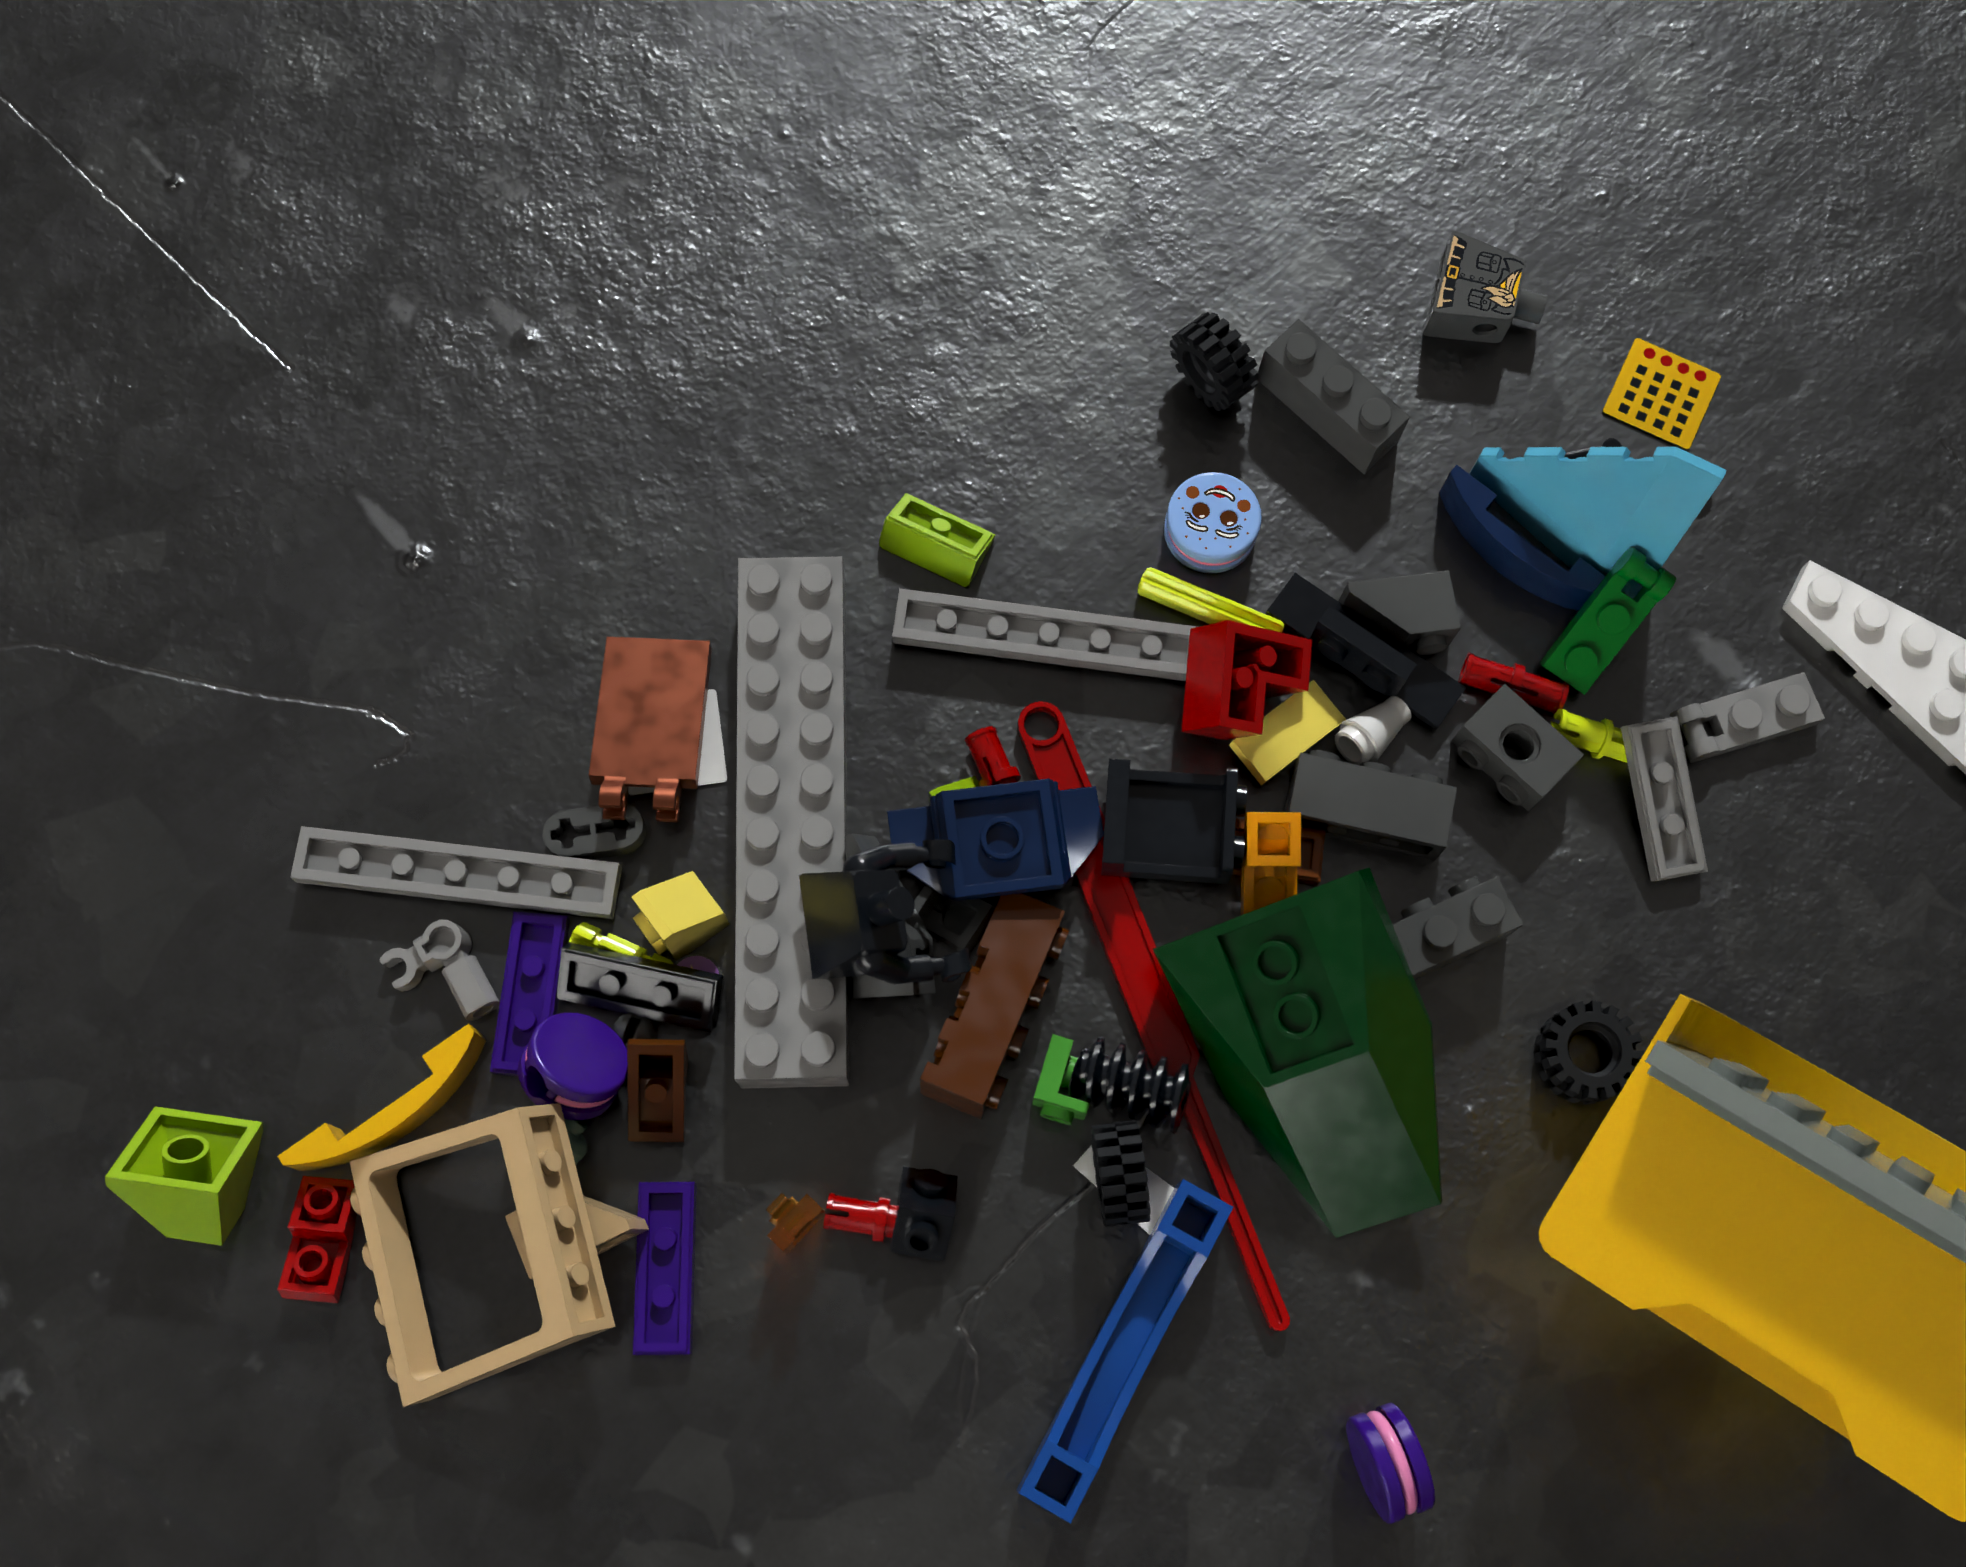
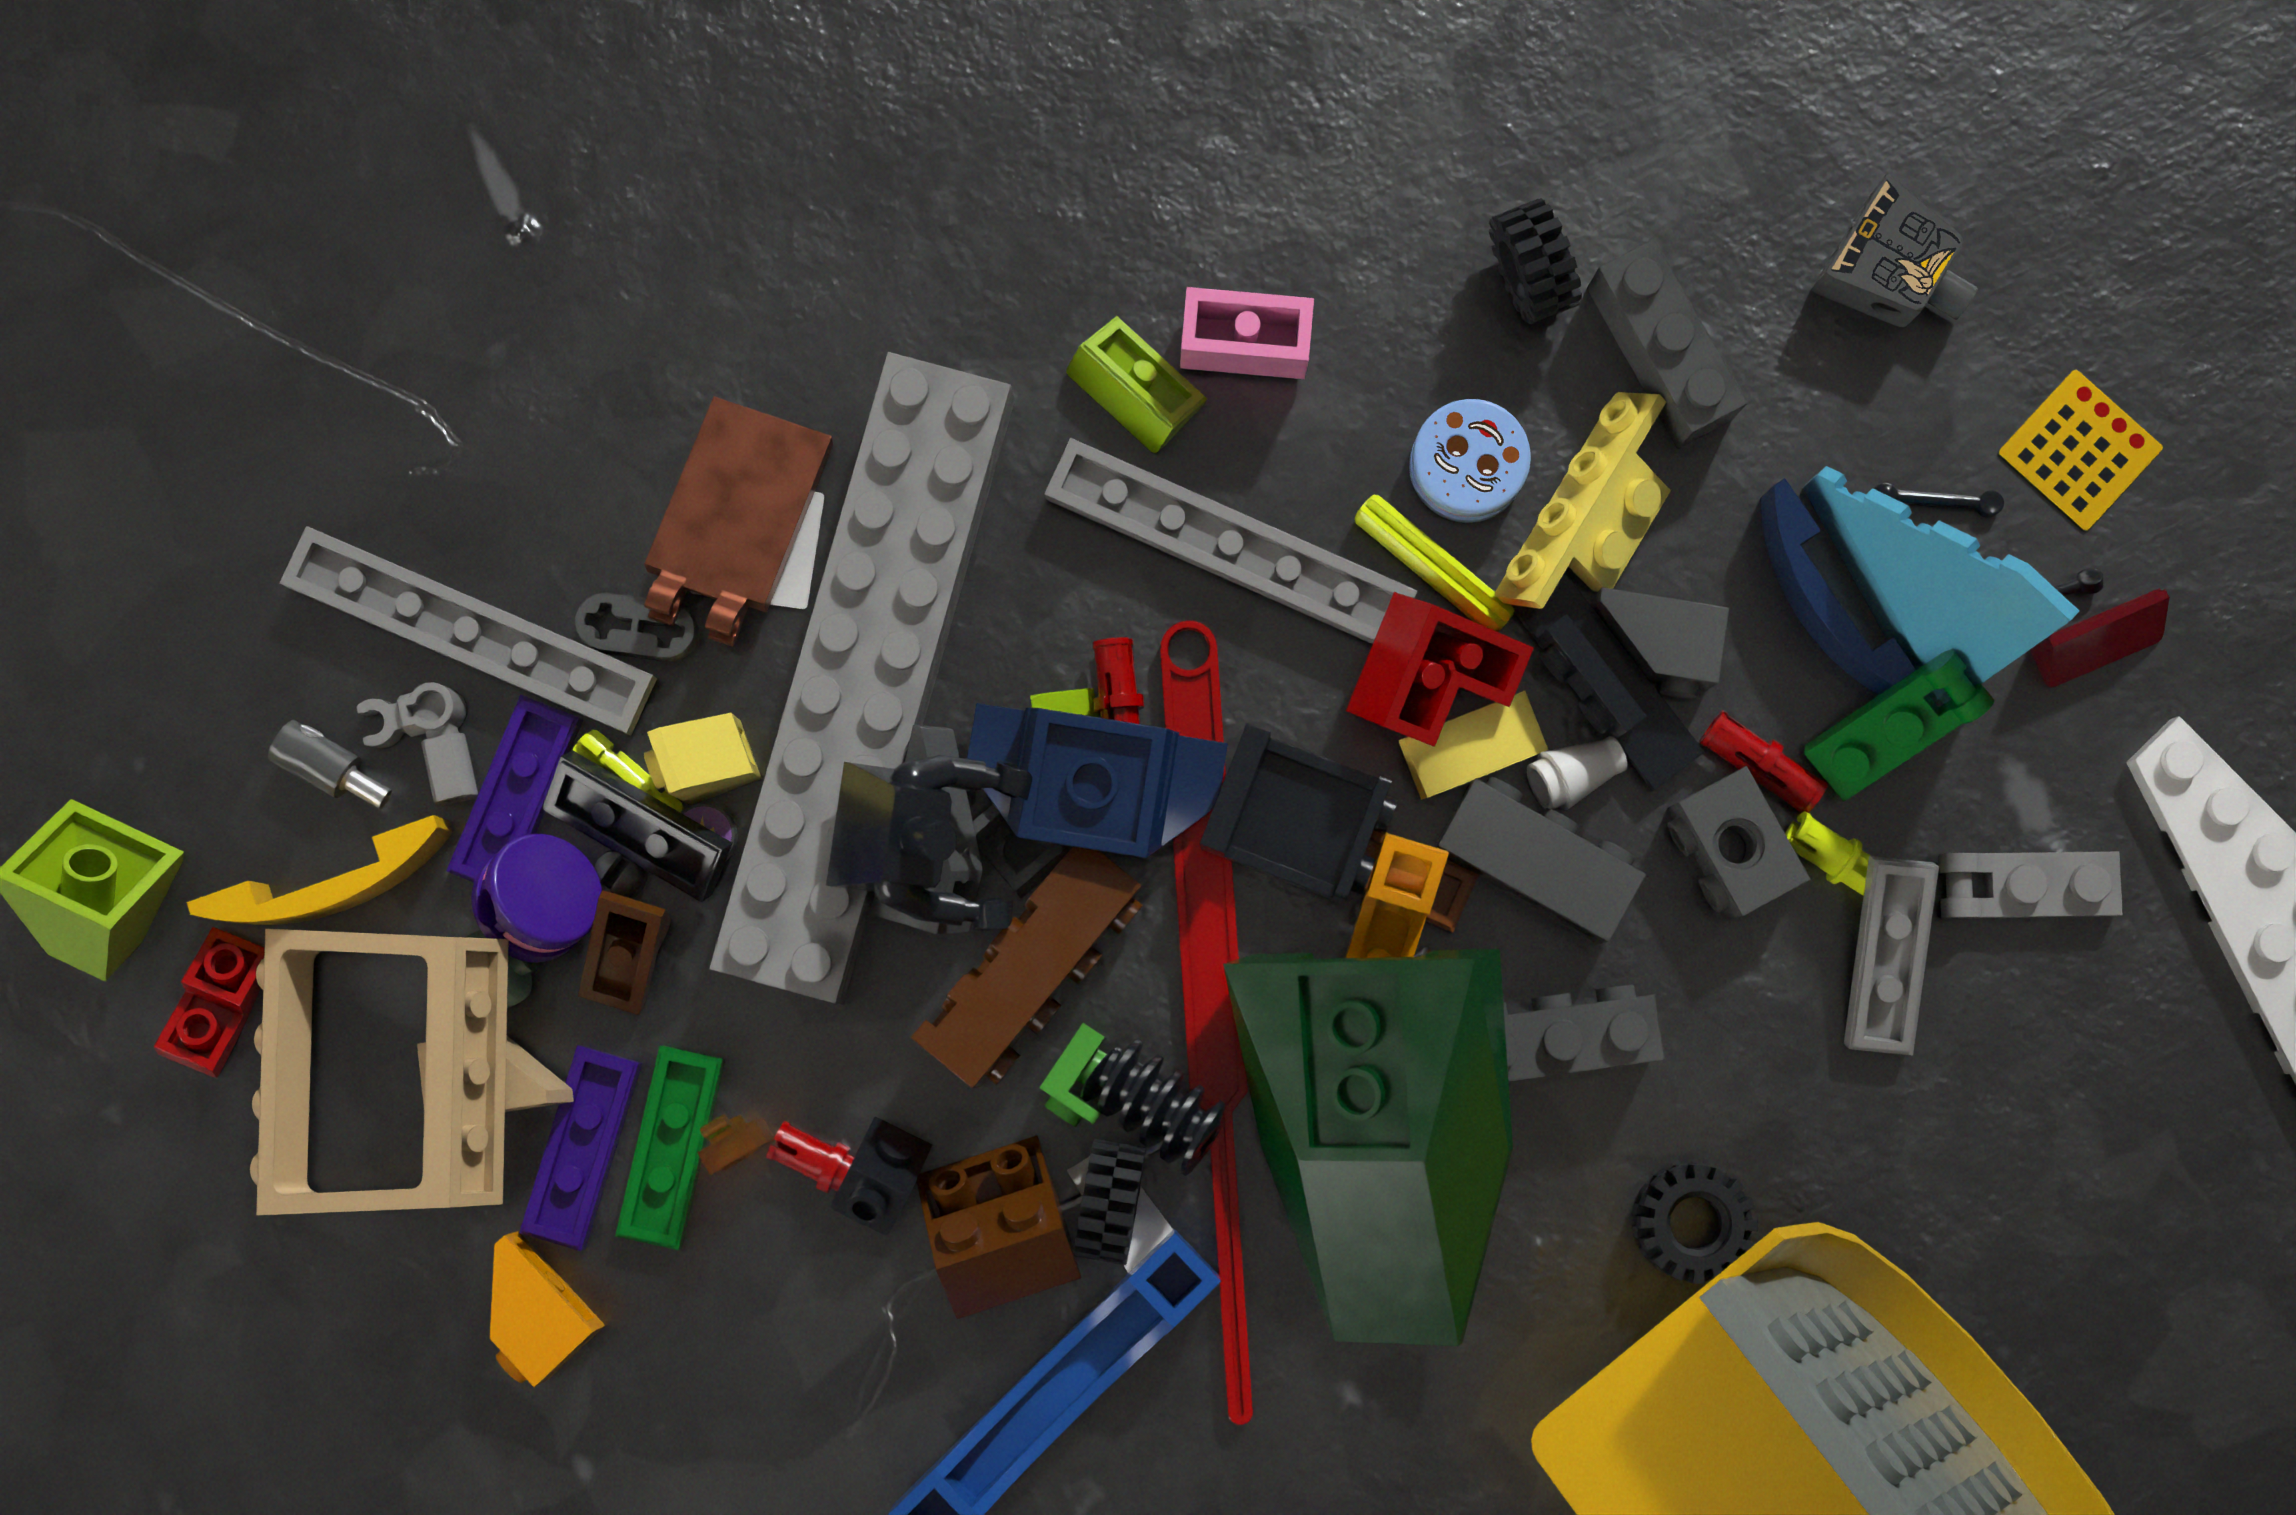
camera: 20 degrees right, 10 degrees up
none -> dark grey piece [268,720,392,809]
none -> light orange slope [490,1231,605,1387]
none -> green tile [615,1045,726,1250]
none -> reddish brown slope [916,1135,1082,1319]
none -> bright pink brick [1180,287,1314,379]
none -> light yellow bracket [1495,392,1671,609]
none -> dark red slope [2030,588,2170,687]

